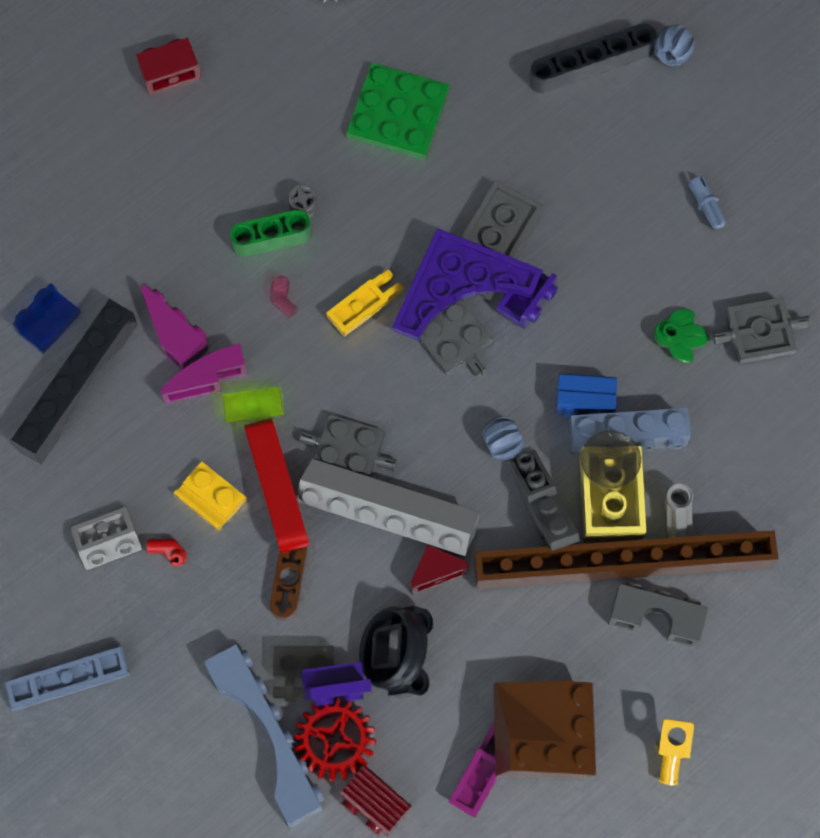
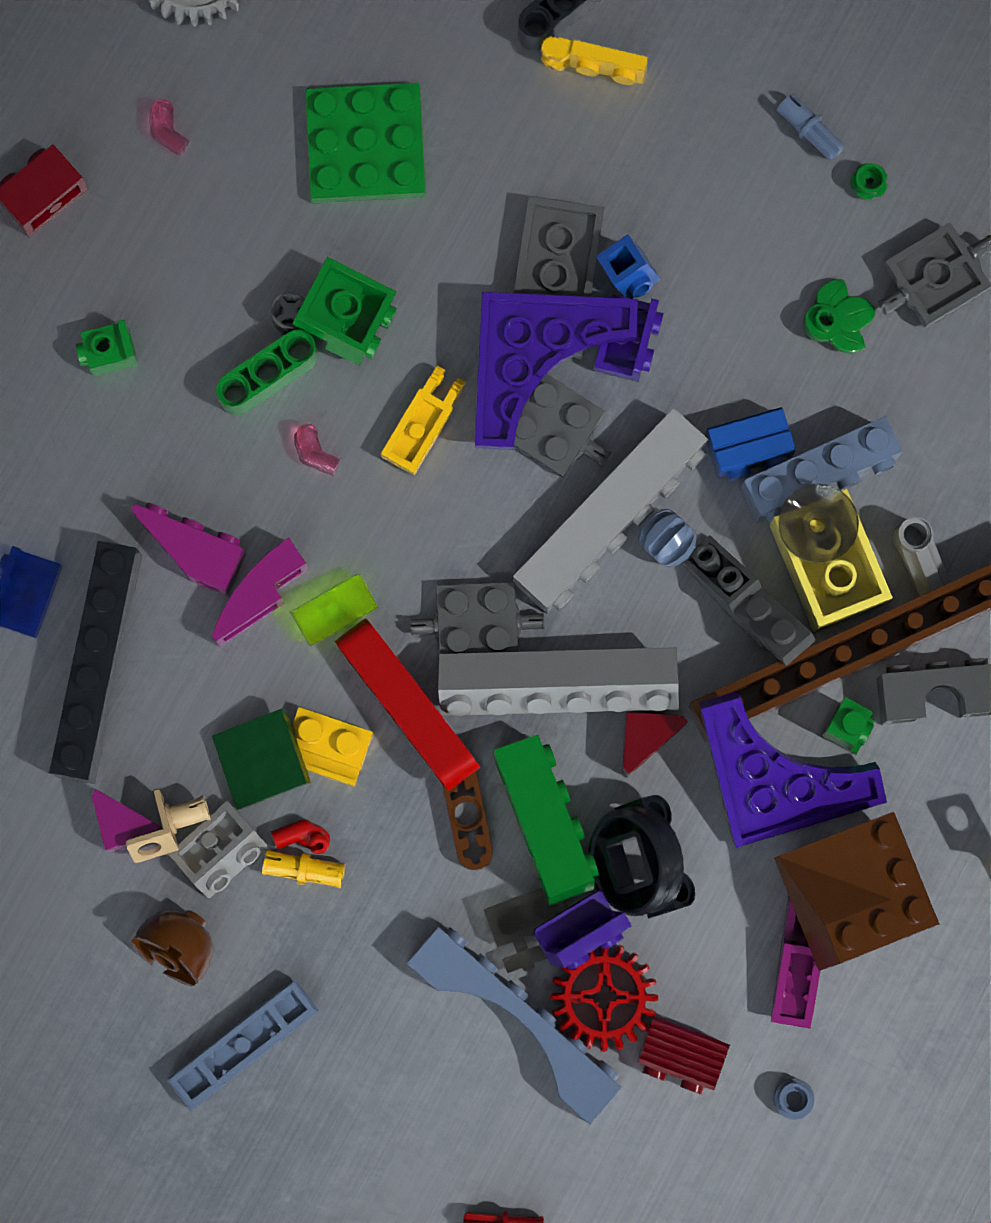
camera: 20 degrees left, 10 degrees up
none -> green brick [76,319,138,376]
none -> magenta slope [91,789,163,853]
none -> tan bracket [125,788,211,863]
none -> reddish brown cylinder [131,910,214,986]
none -> clear pink arm [149,99,190,156]
none -> dark green tile [212,708,311,810]
none -> yellow pin [262,849,345,888]
none -> green plate [293,256,397,366]
none -> green brick [493,734,599,905]
none -> light grey brick [513,408,708,614]
none -> yellow hinge [541,36,648,85]
none -> blue brick [596,234,661,299]
none -> dark purple plate [698,691,887,848]
none -> green brick [821,697,875,755]
none -> green plate [850,163,888,200]

